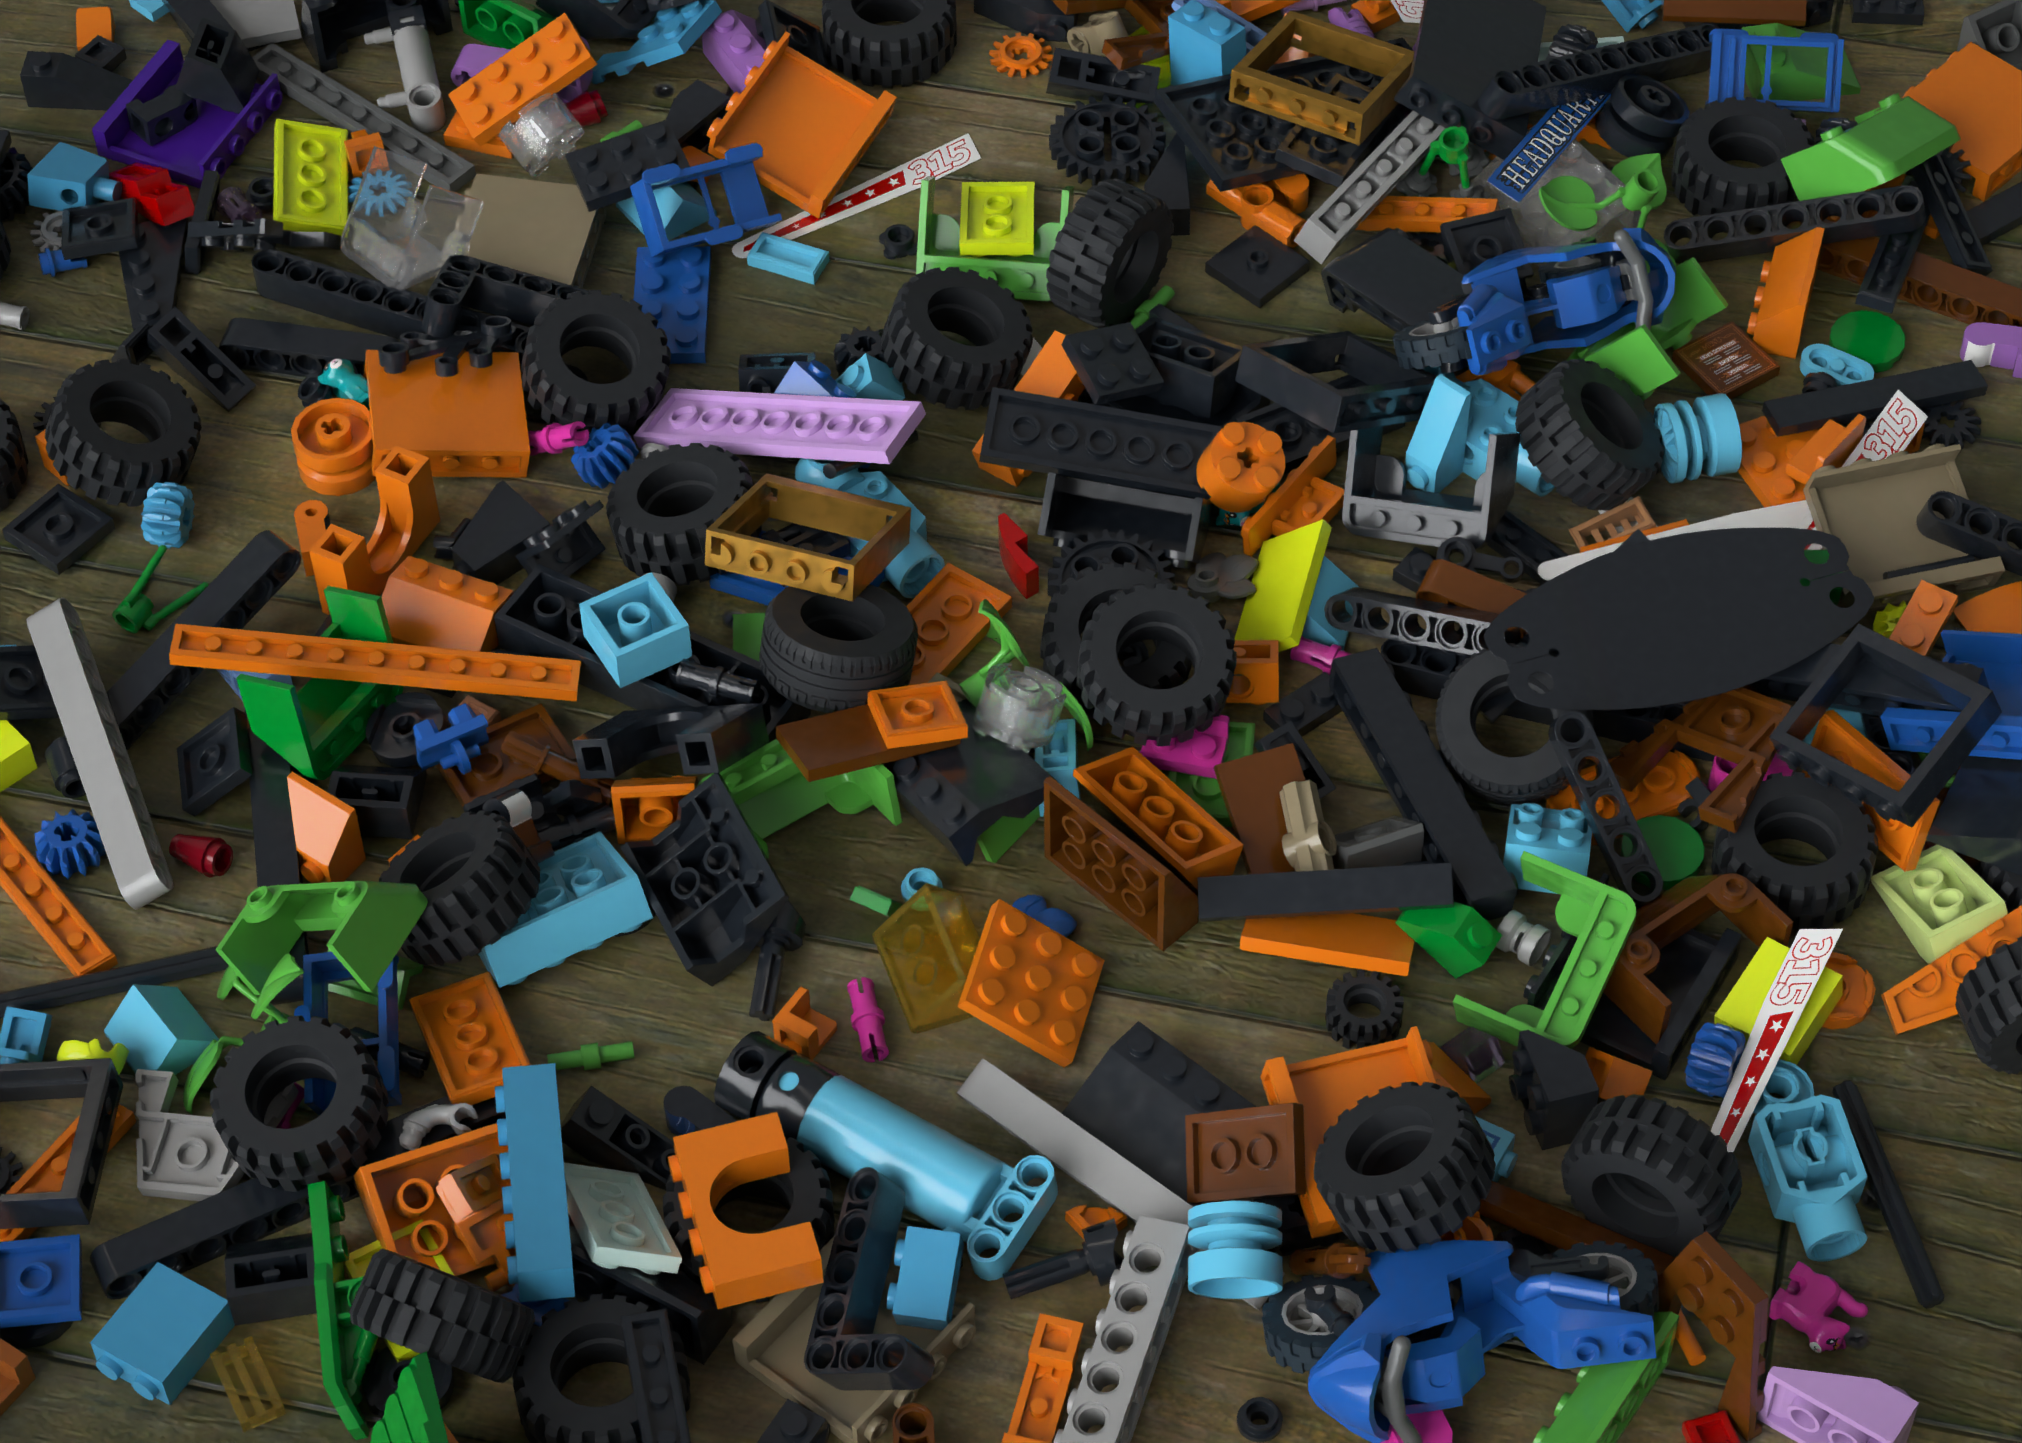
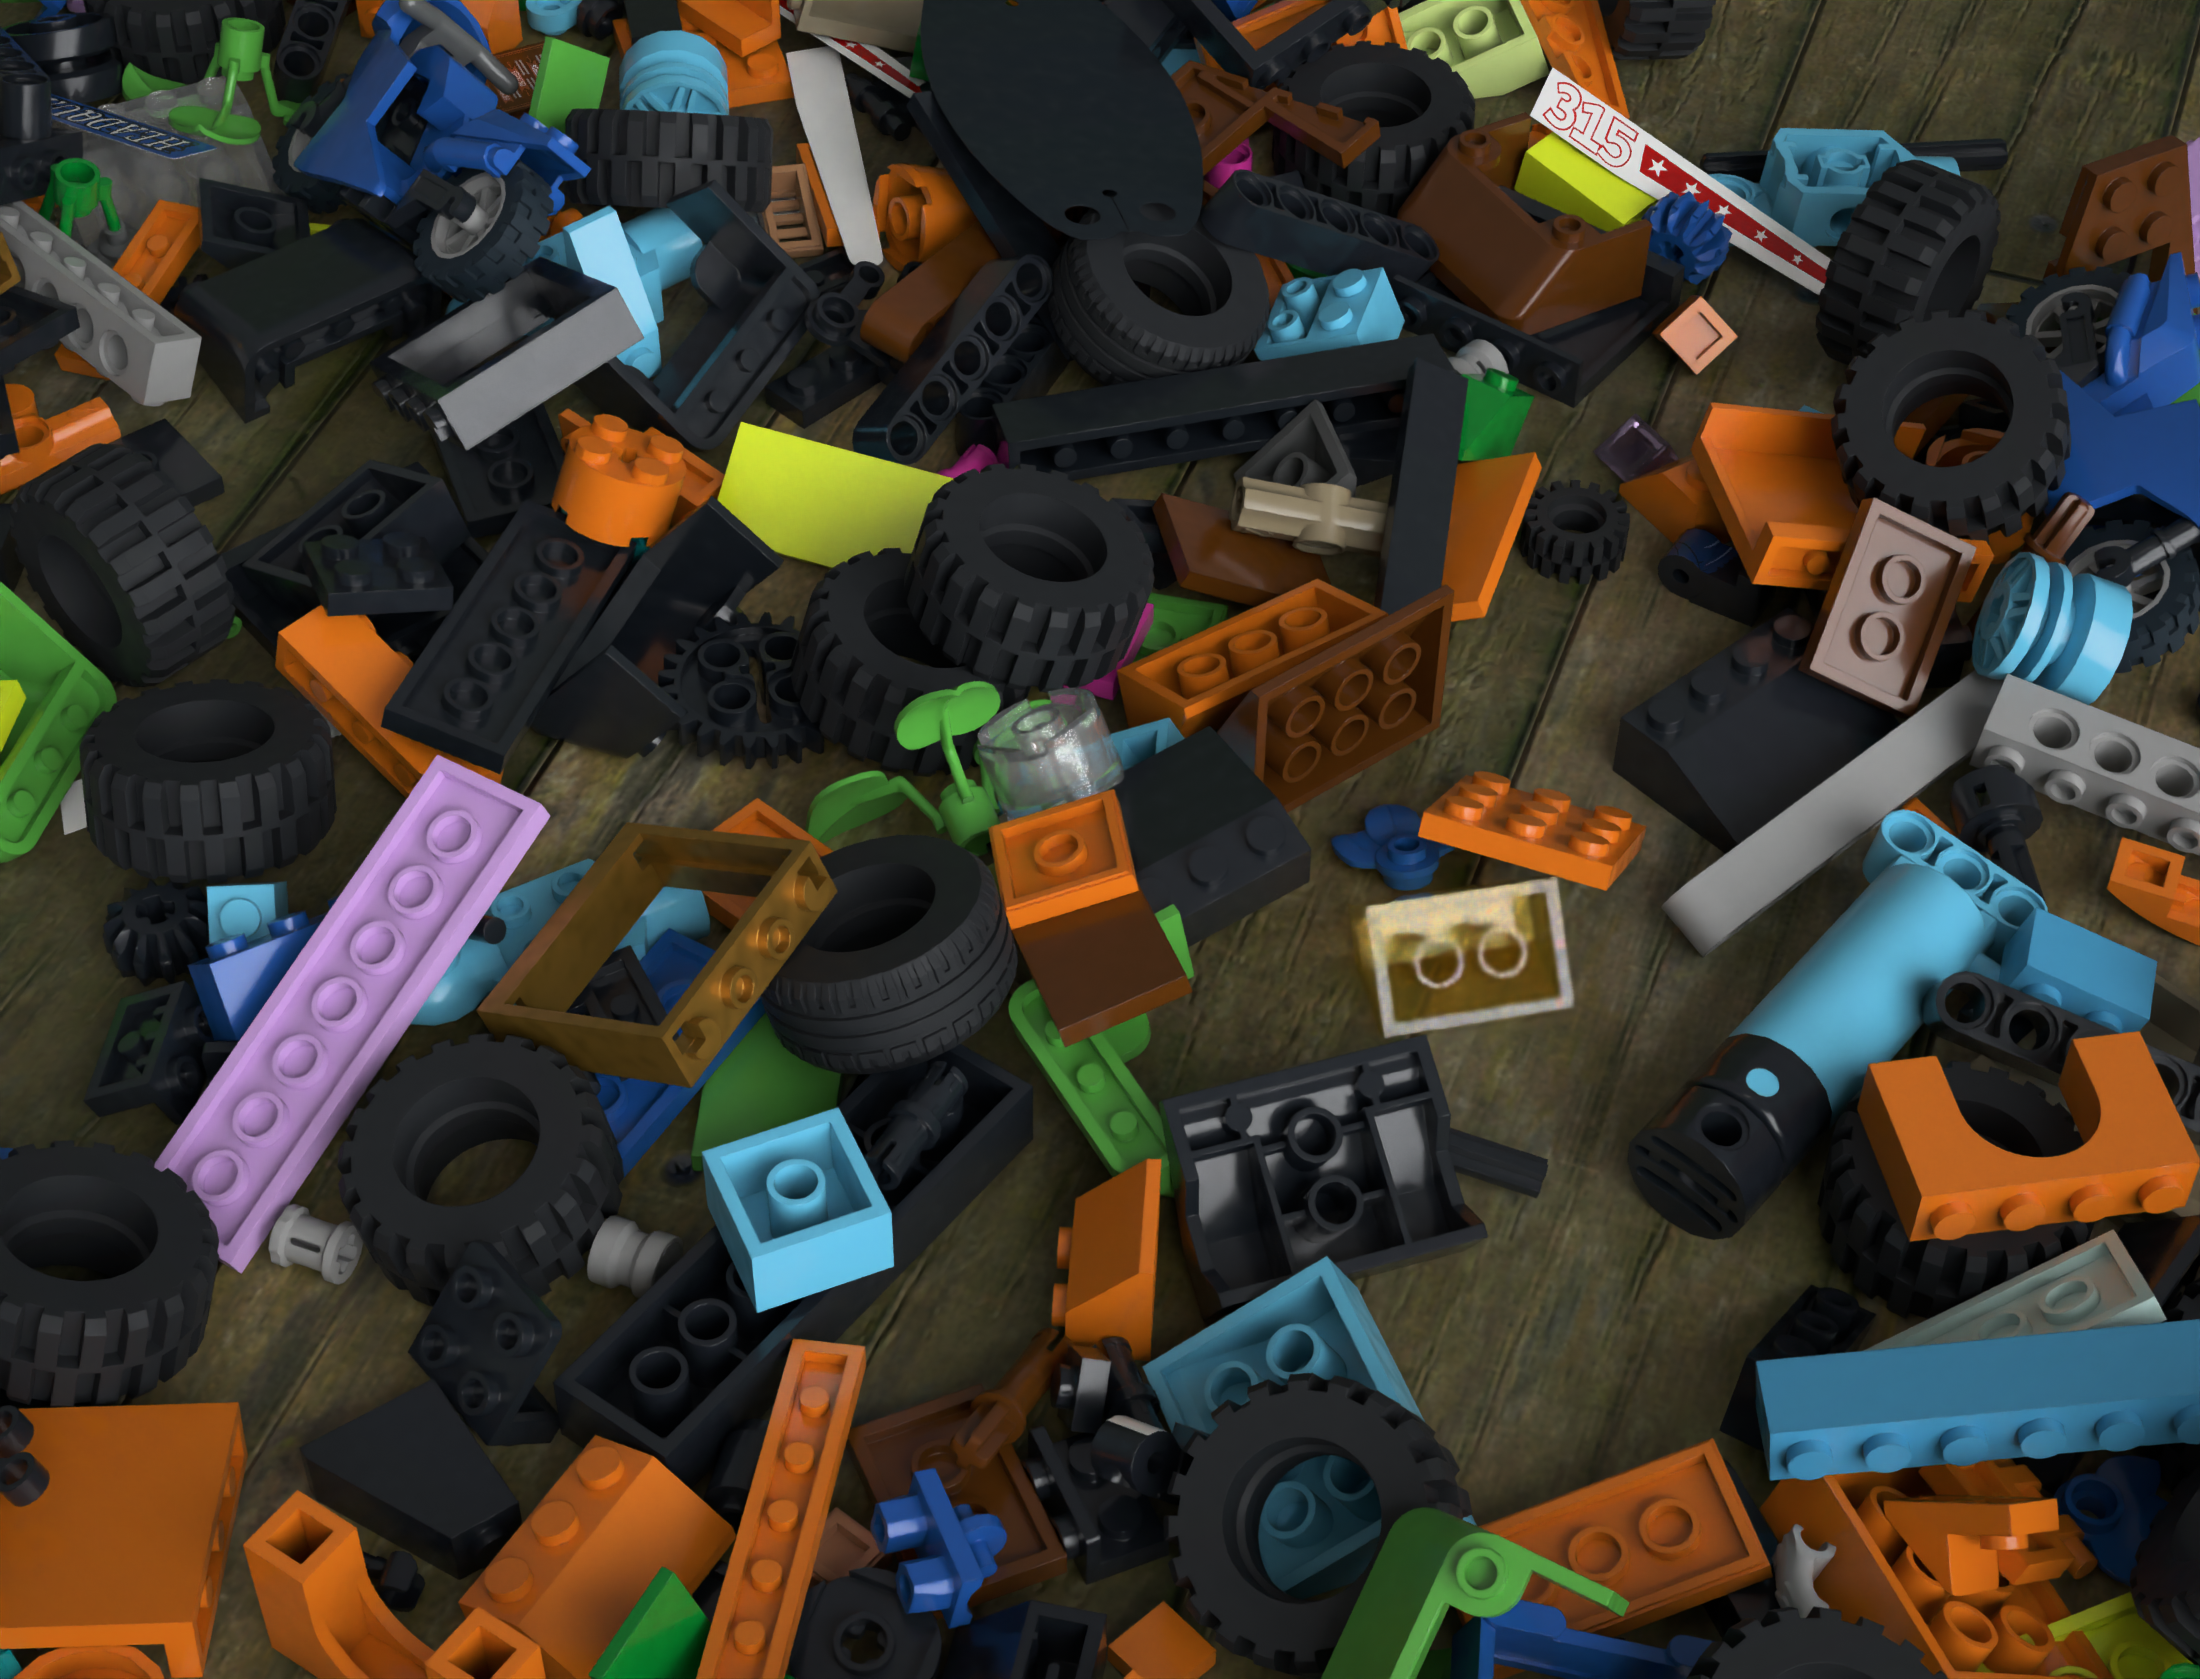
camera: 85 degrees left, 5 degrees down
dark pink pin [528,421,589,456] -> none
bright green bar [547,1041,635,1070] -> none
blue gear [571,423,639,489] -> none
black arch [573,703,769,779] -> none
black leg [663,1086,737,1136] -> none
orange panel [772,986,837,1060] -> none
dark pink pin [847,977,889,1062] -> none
green tile [850,886,904,920] -> none
medium azure plate [901,868,943,908] -> none
red slope [998,513,1039,599] -> none
dark grey plate [1187,552,1259,603] -> none
bright green windscreen [1453,851,1636,1049] -> none
black slope [1509,1030,1599,1150] -> none
dark pink animal [1769,1261,1868,1353] -> none

